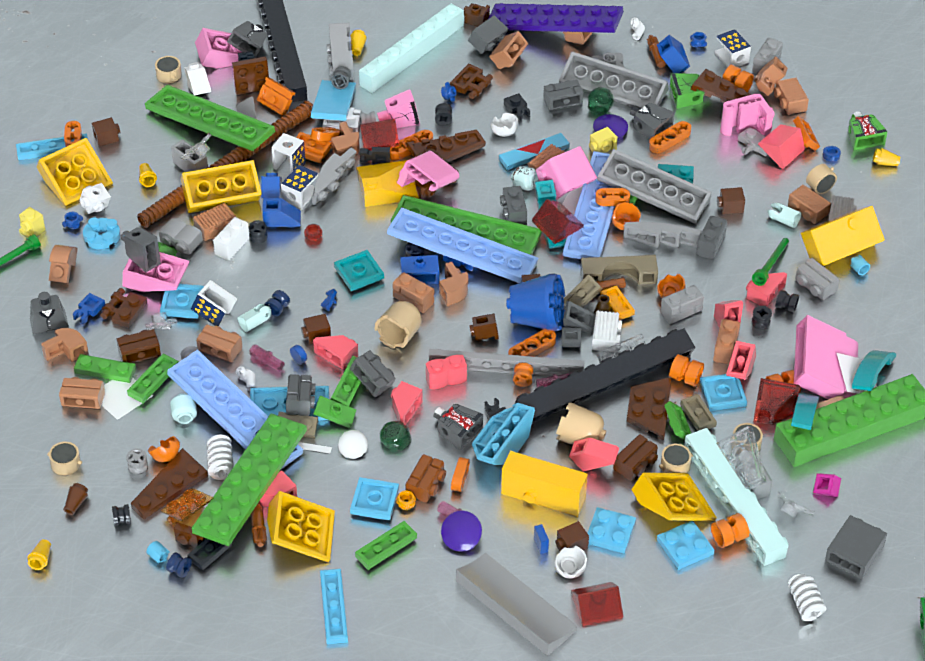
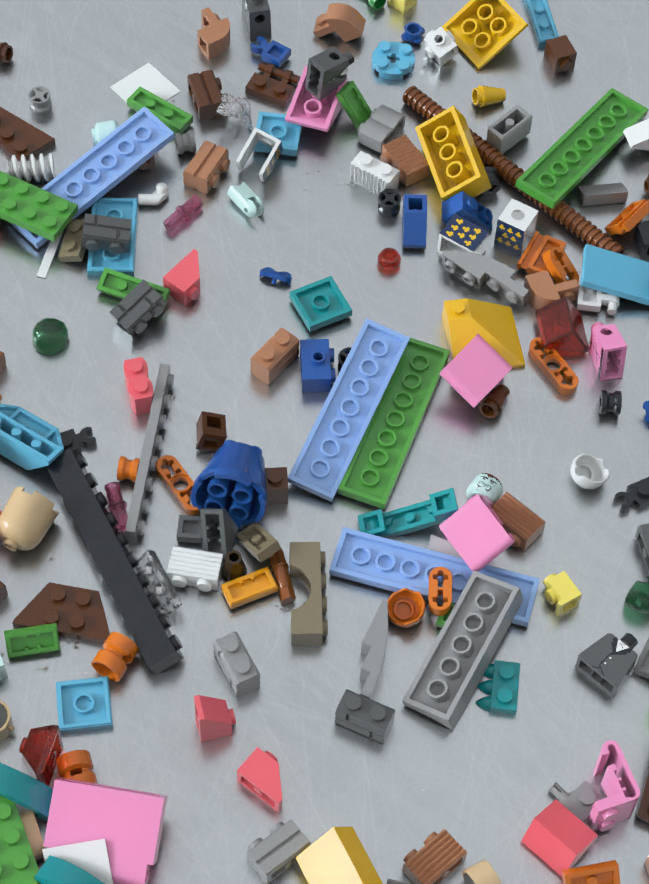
camera: 90 degrees right, 10 degrees up
piece [47,441,82,476] -> none
nougat brick [59,377,105,409] -> none
orange beam [64,121,82,147] -> none
bright green plate [74,354,136,383] -> none
orange hair [148,436,180,463] -> none
clear animal [180,132,211,161] -> none
dark blue wheel [264,290,290,316] -> none
blue tile [290,345,307,365] -> none
reddish brown brick [301,314,331,345] -> none
bright green plate [313,396,356,428] -> none
white hair [338,429,368,459] -> none
black plate [359,147,390,165] -> none
light grey wheel [360,111,376,130] -> none
tan cylinder [374,301,422,349] -> none
coral slope [391,381,423,429] -> none
reddish brown wing [407,129,486,163] -> none
dark grey torso [433,404,483,450] -> none
nougat brick [439,262,468,306] -> none
medium azure tile [499,133,570,170] -> none
dark grey brick [500,186,527,225] -> none
clear red slope [532,199,584,244] -> none
dark purple dish [593,114,628,141] -> none
orange beam [649,121,691,154] -> none
orange hair [657,274,686,298] -> none
dark tan plate [680,394,717,431] -> none
nougat brick [713,319,741,365] -> none
reddish brown brick [717,187,745,214] -> none
coral slope [726,341,756,380] -> none
black wheel [751,306,772,330] -> none
green piece [752,238,789,286] -> none
light aqua piece [768,203,801,228] -> none
black wheel [775,289,799,313] -> none

